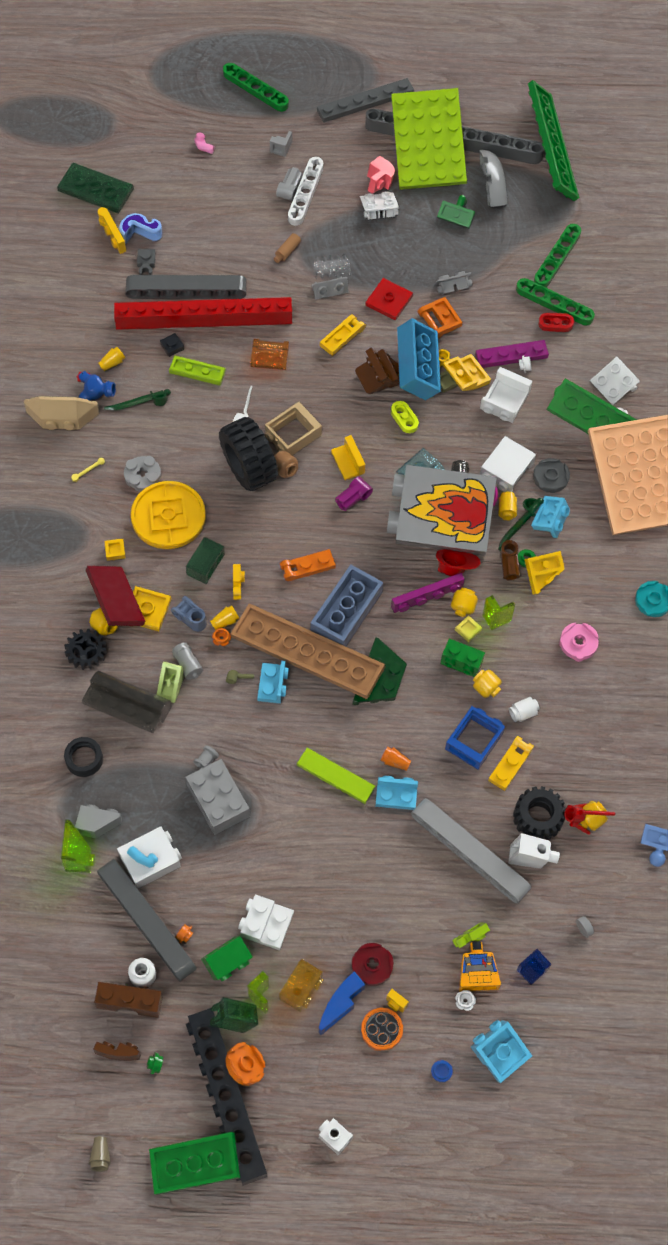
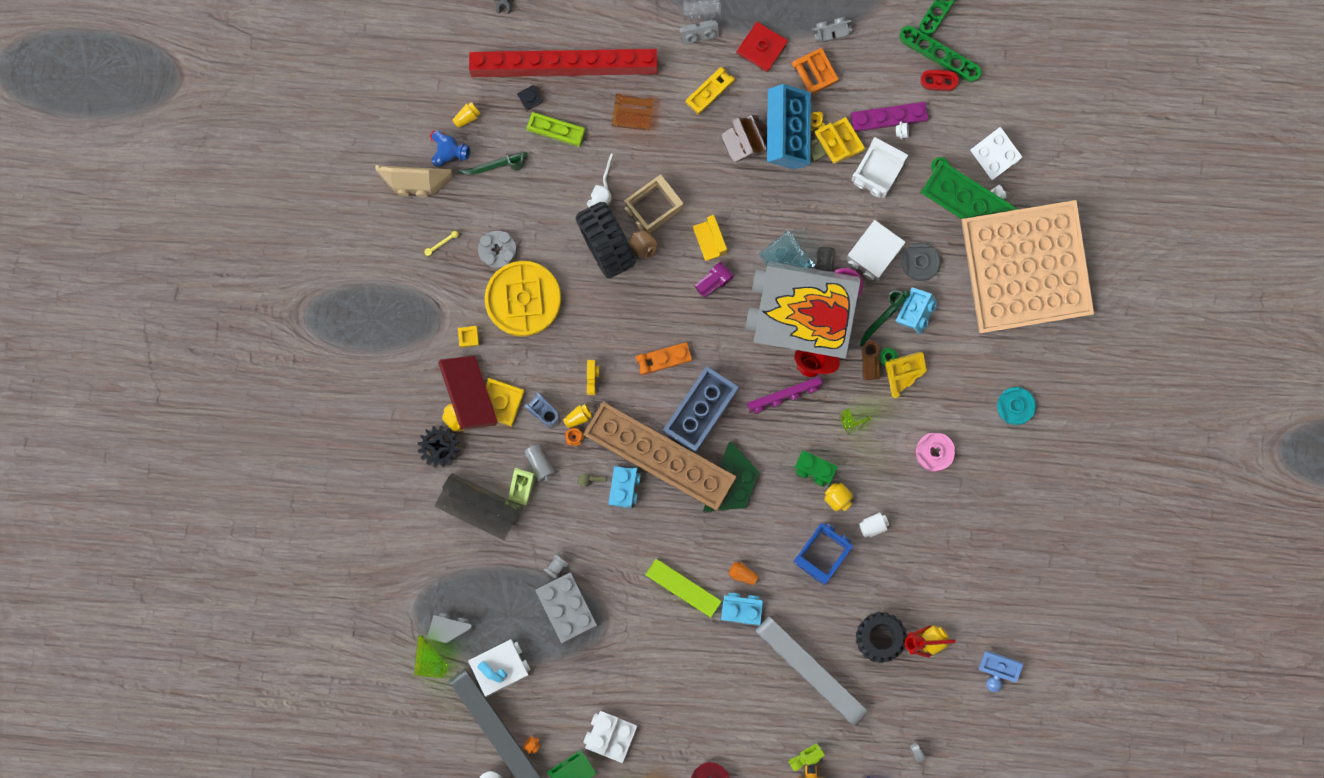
camera: 10 degrees right, 15 degrees up
black tyre [64,737,103,777] -> none
dark grey beam [125,275,247,299] -> none
clear green panel [186,537,225,584] -> none
neon yellow plate [391,401,419,433] -> none
yellow head [450,588,478,617] -> none
light yellow tile [455,615,482,642] -> none
yellow plate [488,736,534,791] -> none
yellow brick [498,492,517,521] -> none
white torso [508,833,560,868] -> none

